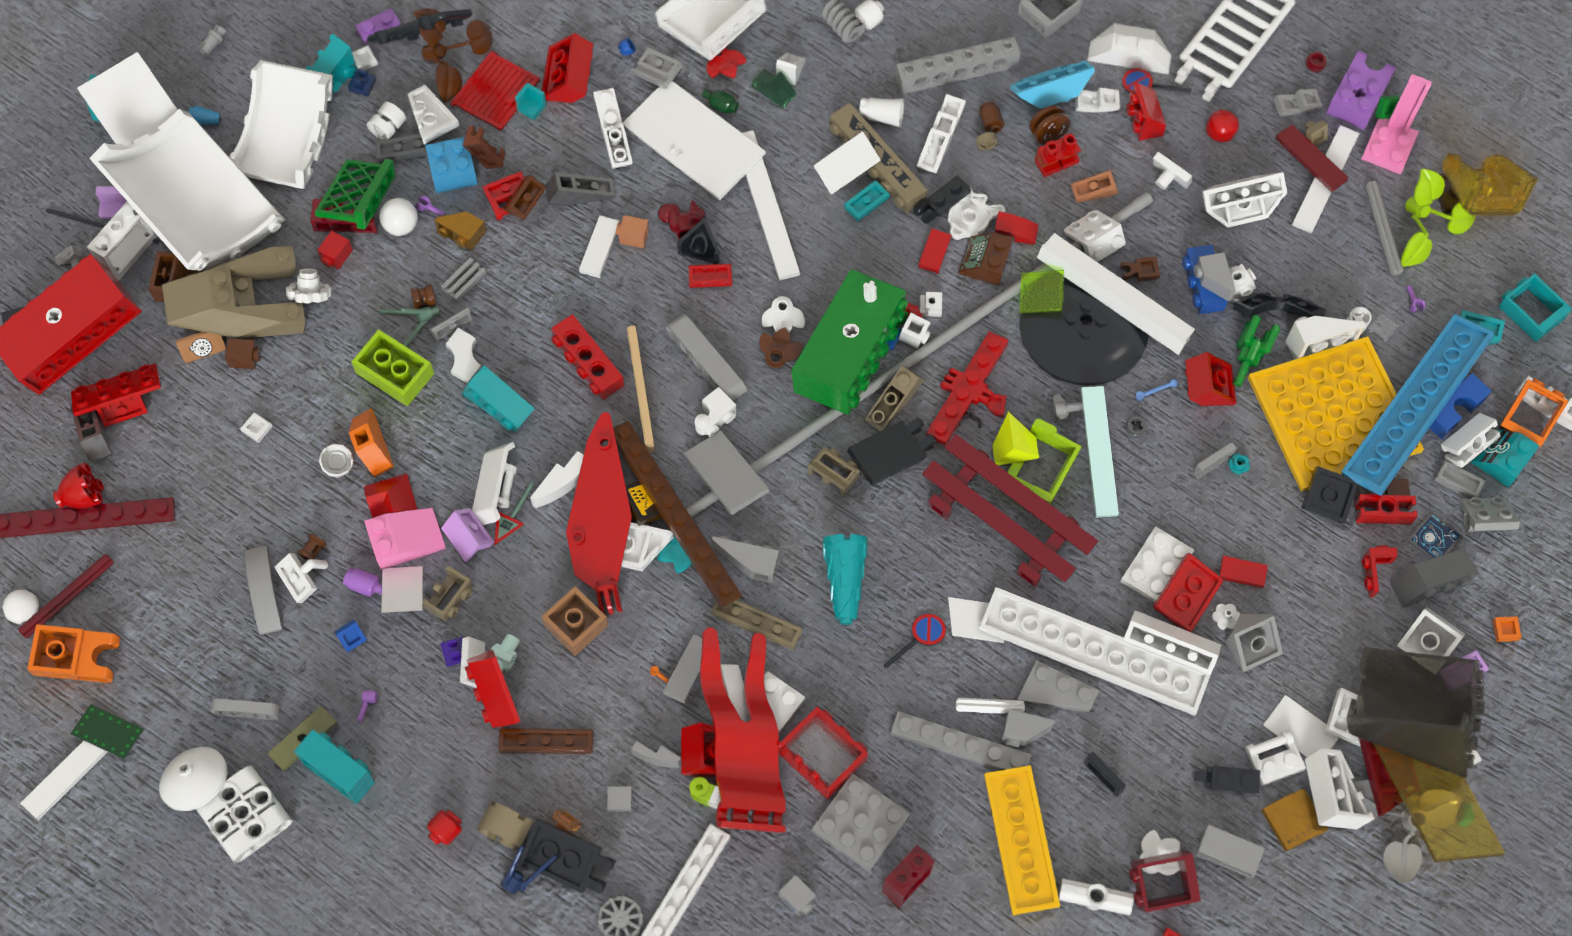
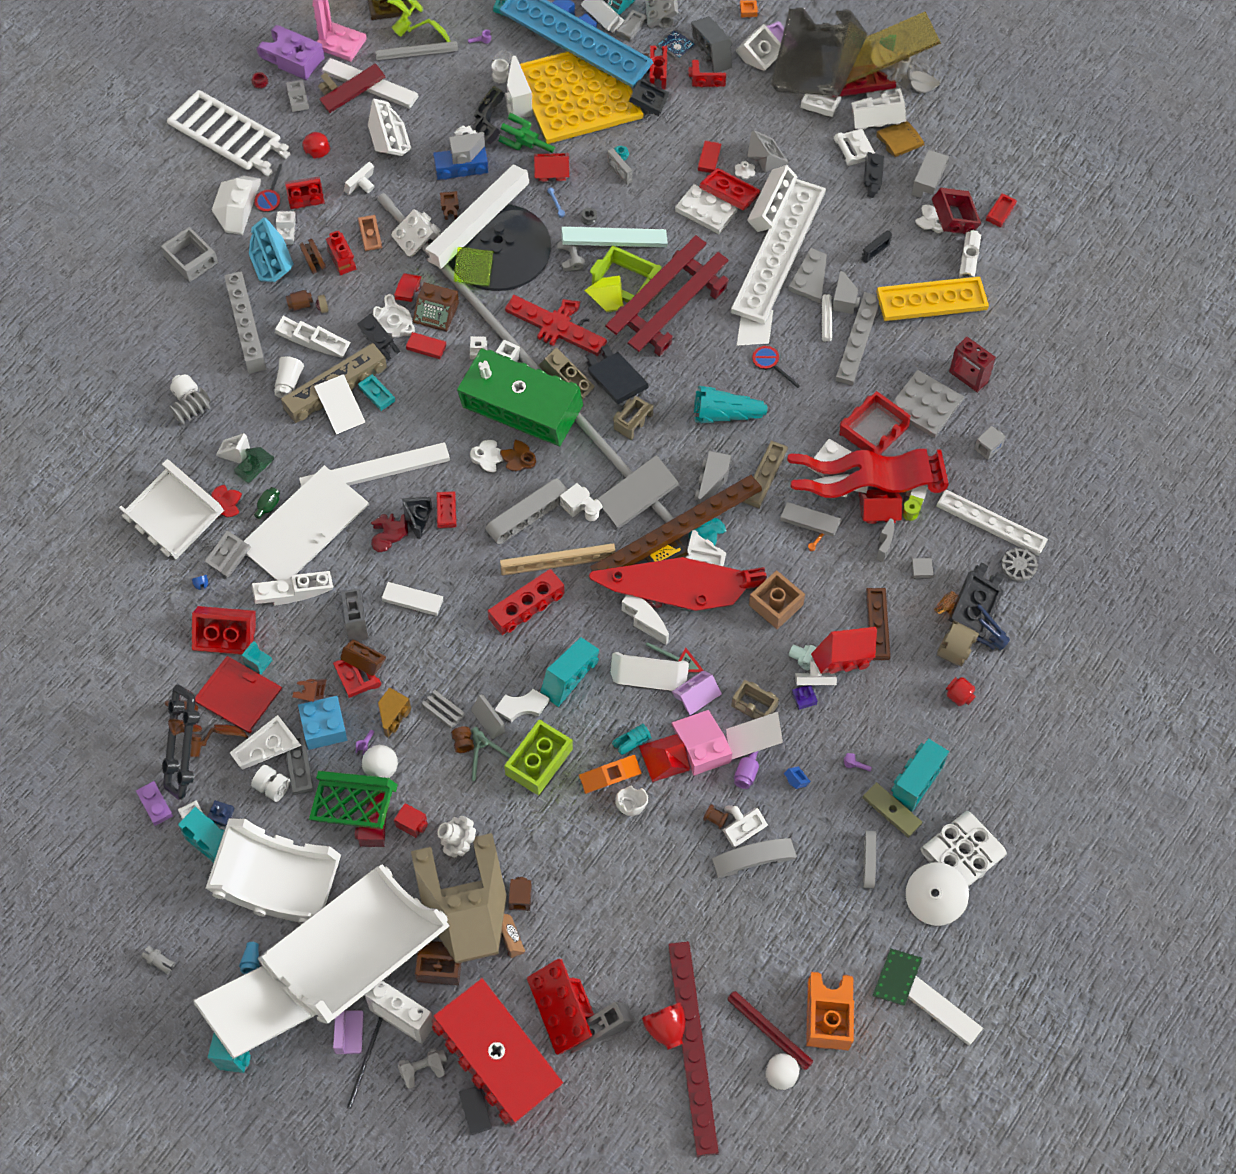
camera: 90 degrees left, 5 degrees down
white tile [240,412,273,443] -> none
nougat brick [616,215,649,248] -> none
white sticker [1264,695,1339,757] -> none
green plate [1375,95,1400,119] -> none
none -> teal hinge [612,723,651,755]

